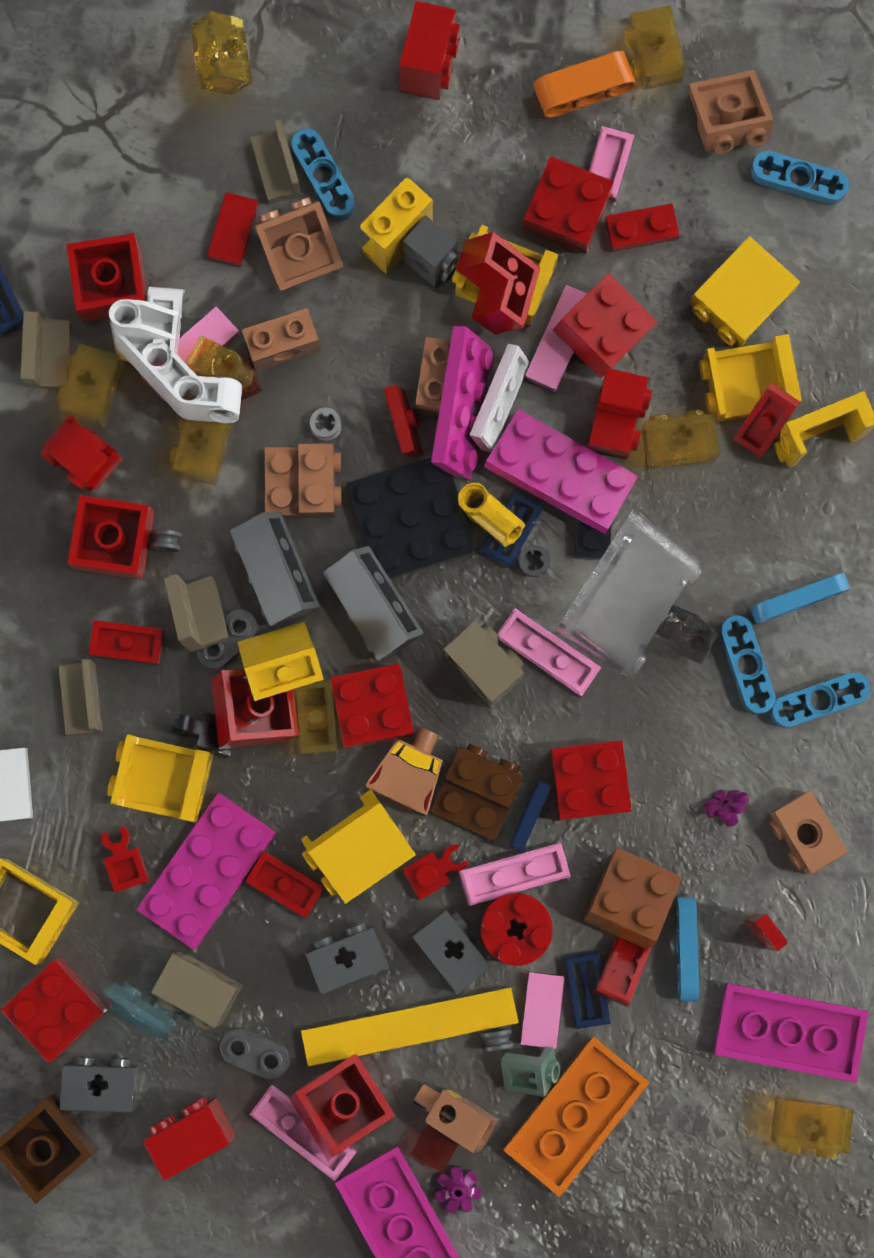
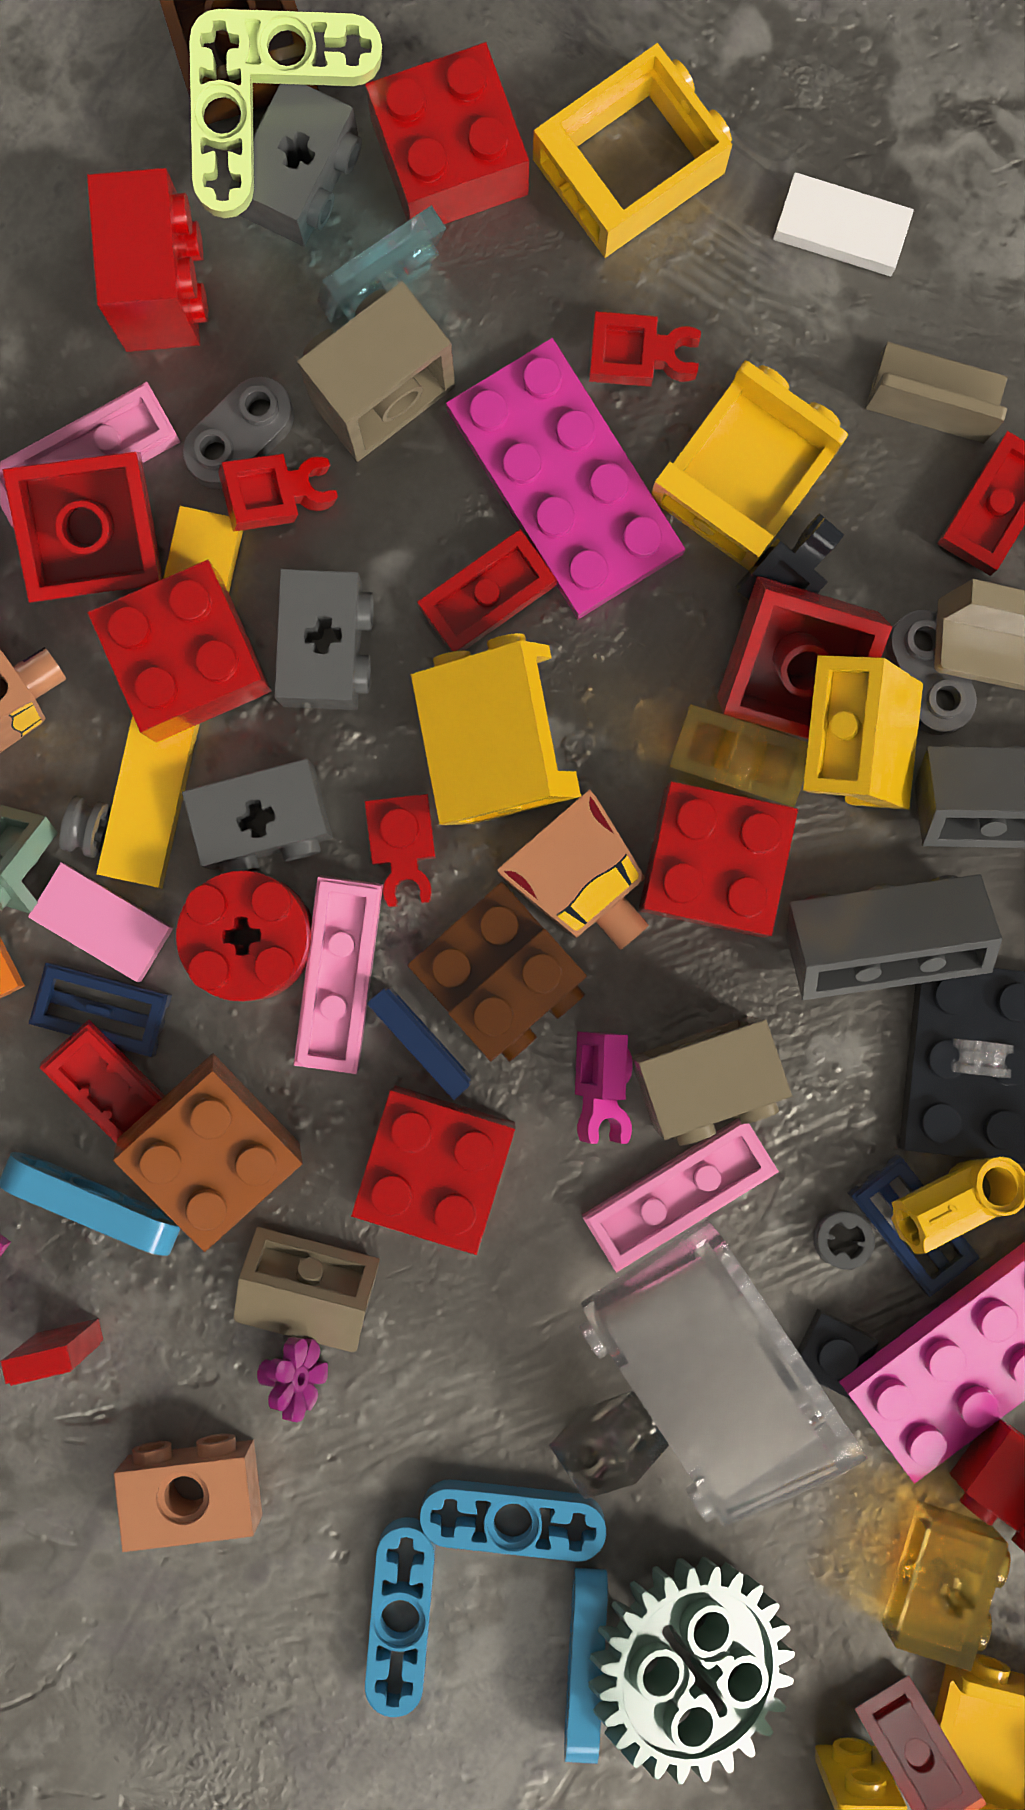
camera: 110 degrees right, 5 degrees up
none -> red brick [87,559,272,743]
none -> yellowish green beam [190,9,382,218]
none -> red plate [218,454,338,532]
none -> dark tan panel [234,1227,380,1352]
none -> dark pink plate [575,1031,633,1144]
none -> sand green gear [588,1557,795,1784]
none -> clear bush [951,1038,1014,1078]

